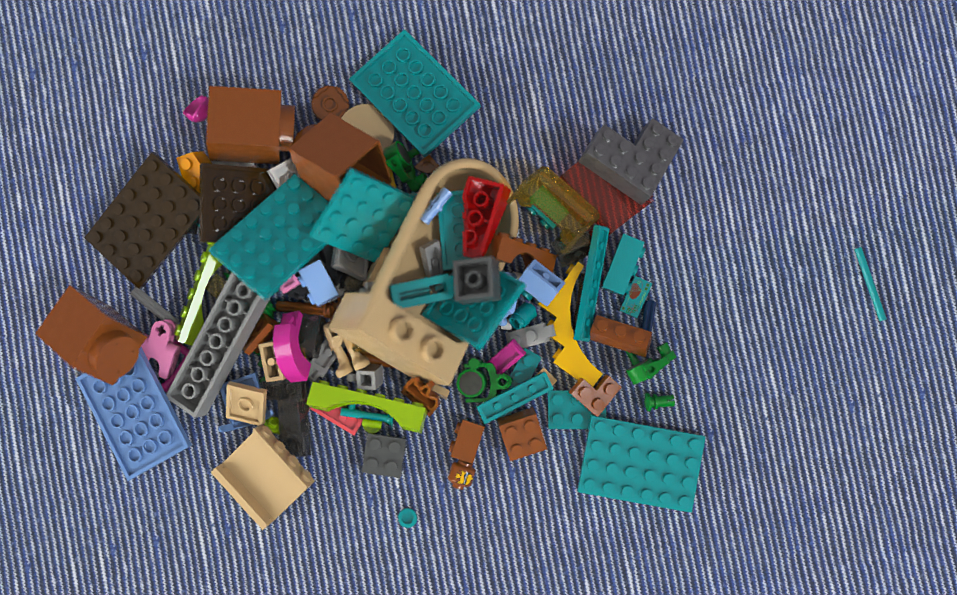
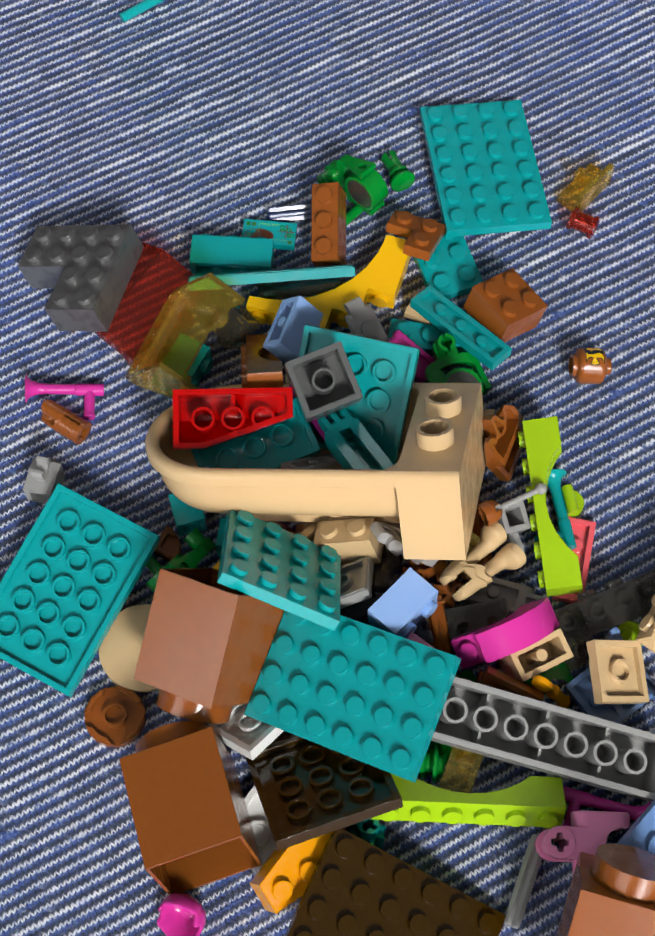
camera: 110 degrees left, 20 degrees down
dark grey brick [362,433,407,478] -> none
dark orange brick [448,419,485,464] -> none
none -> light grey brick [23,456,65,504]
none -> dark pink piece [25,374,104,420]
none -> dark orange hinge [41,399,91,445]
none -> hinge [477,483,547,526]
none -> light orange piece [531,675,571,708]
none -> clear yellow panel [557,163,615,216]
none -> clear red bush [566,206,601,239]

